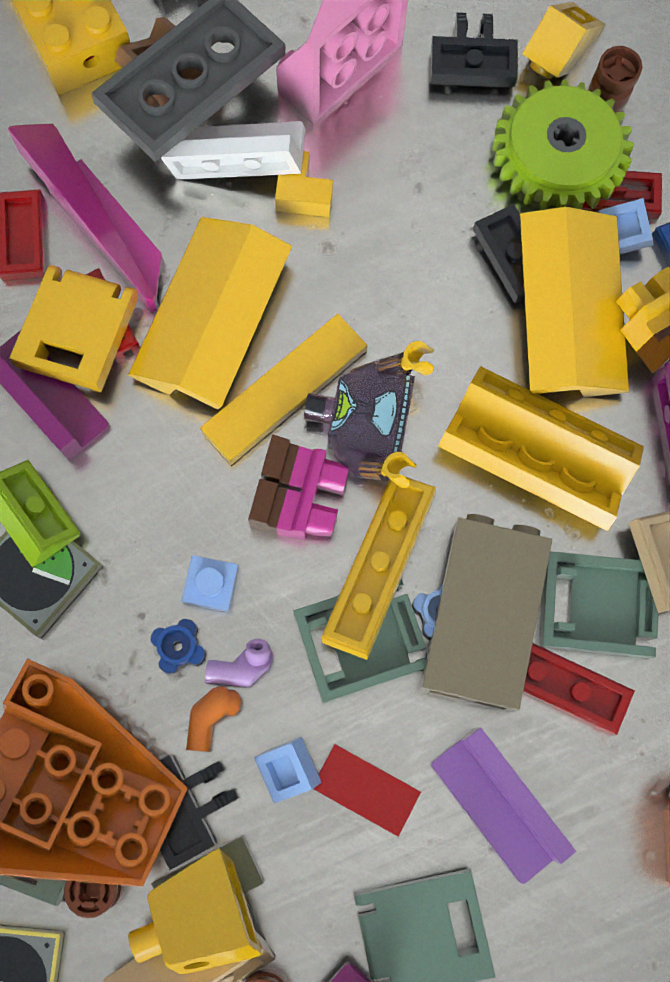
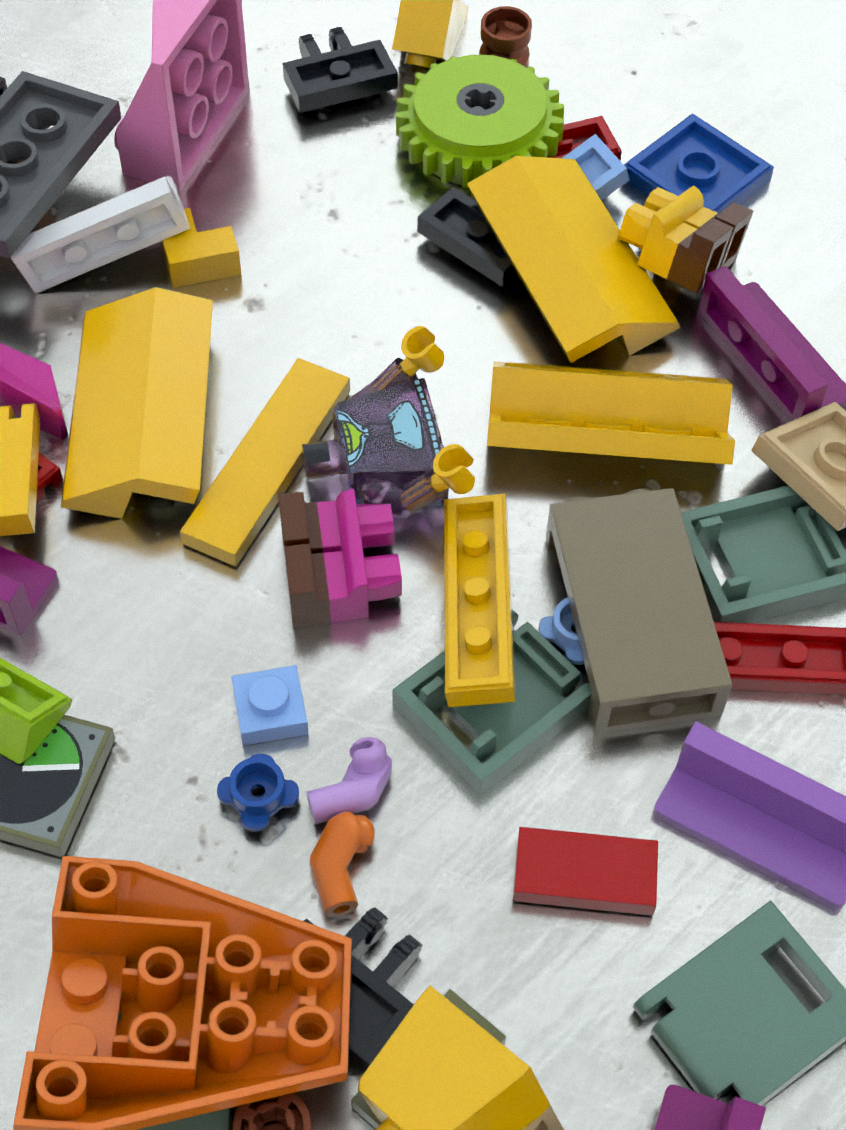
camera: 20 degrees left, 20 degrees down
light blue plate [254,737,322,803] -> none

